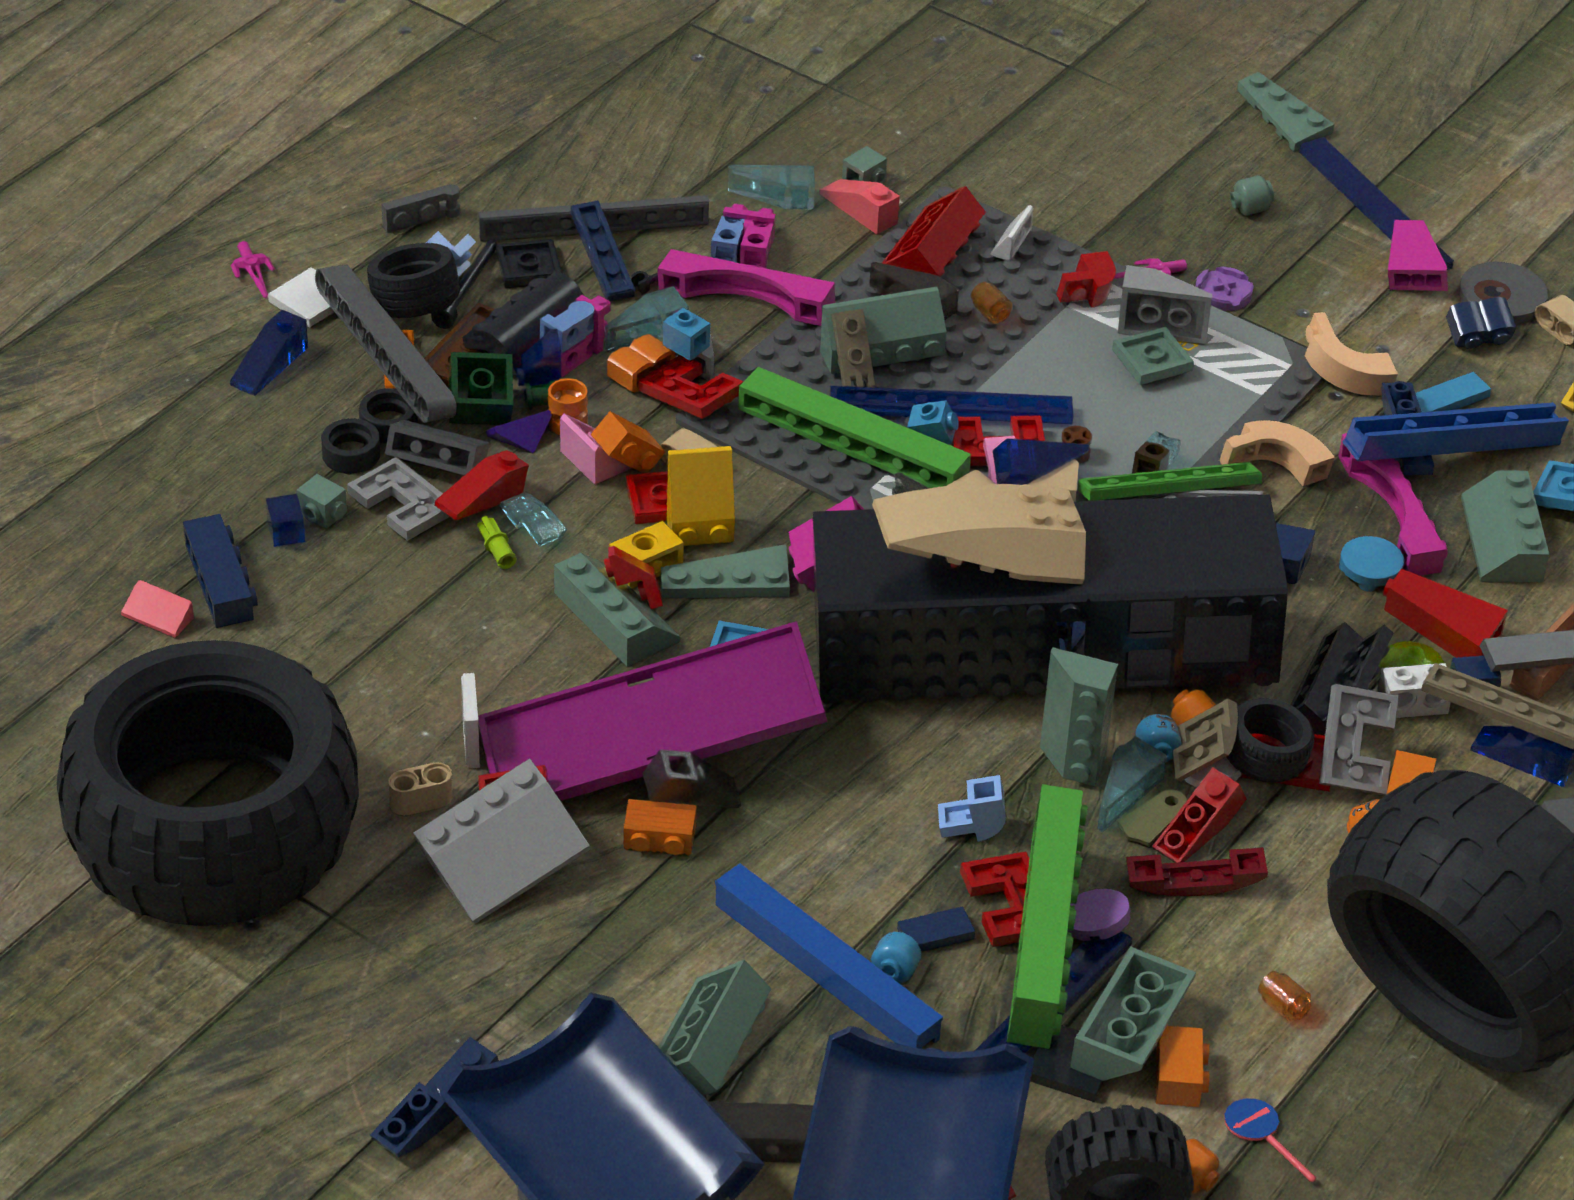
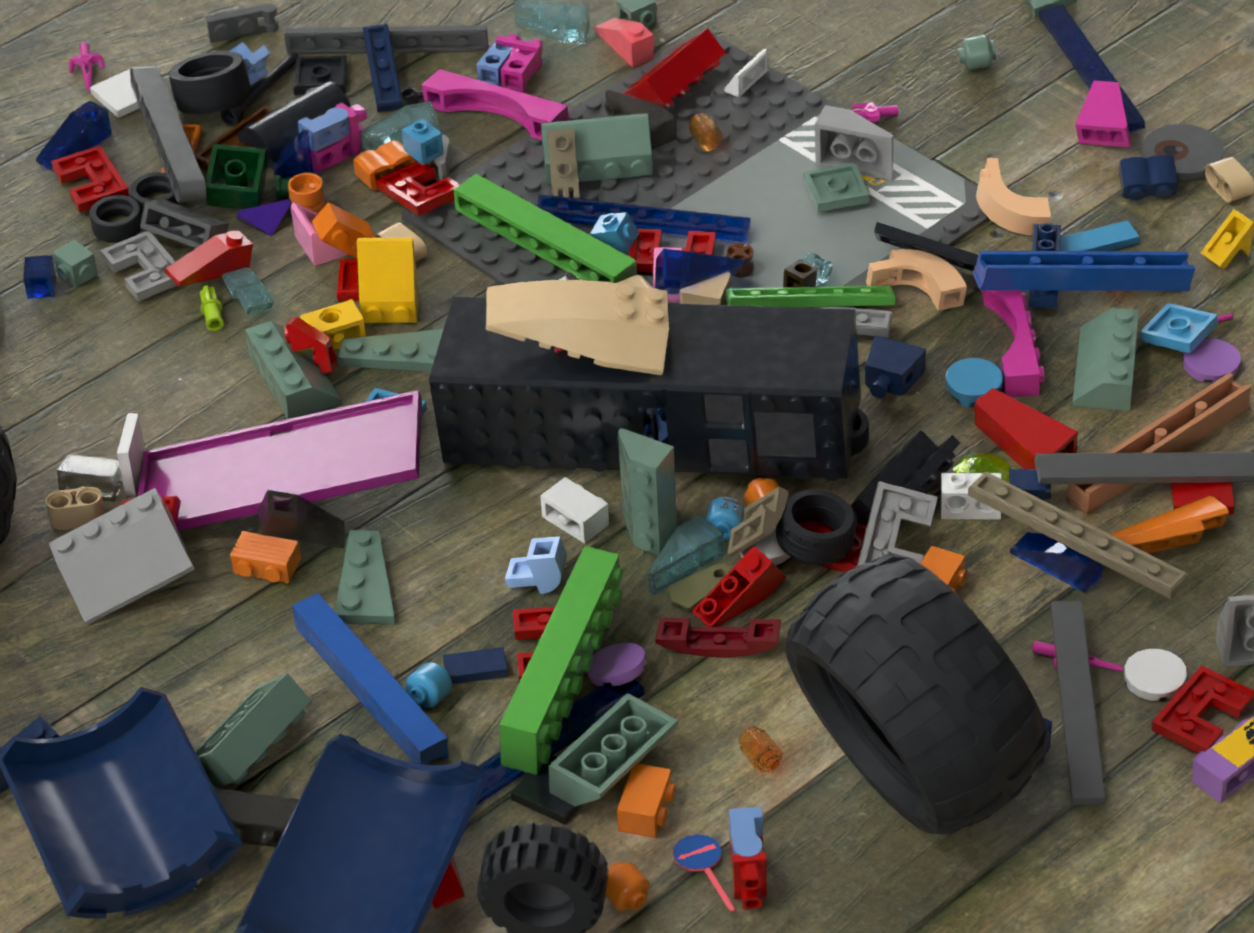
camera: 15 degrees right, 0 degrees up
red brick [1056,251,1116,308] -> none
medium lavender tile [1195,267,1254,311] -> none
none -> red plate [51,145,129,213]
none -> clear smoke hinge [57,454,123,502]
none -> sand green wing [335,530,395,625]
none -> white brick [540,477,609,544]
none -> hips [729,807,767,909]
none -> black tile [874,222,978,272]

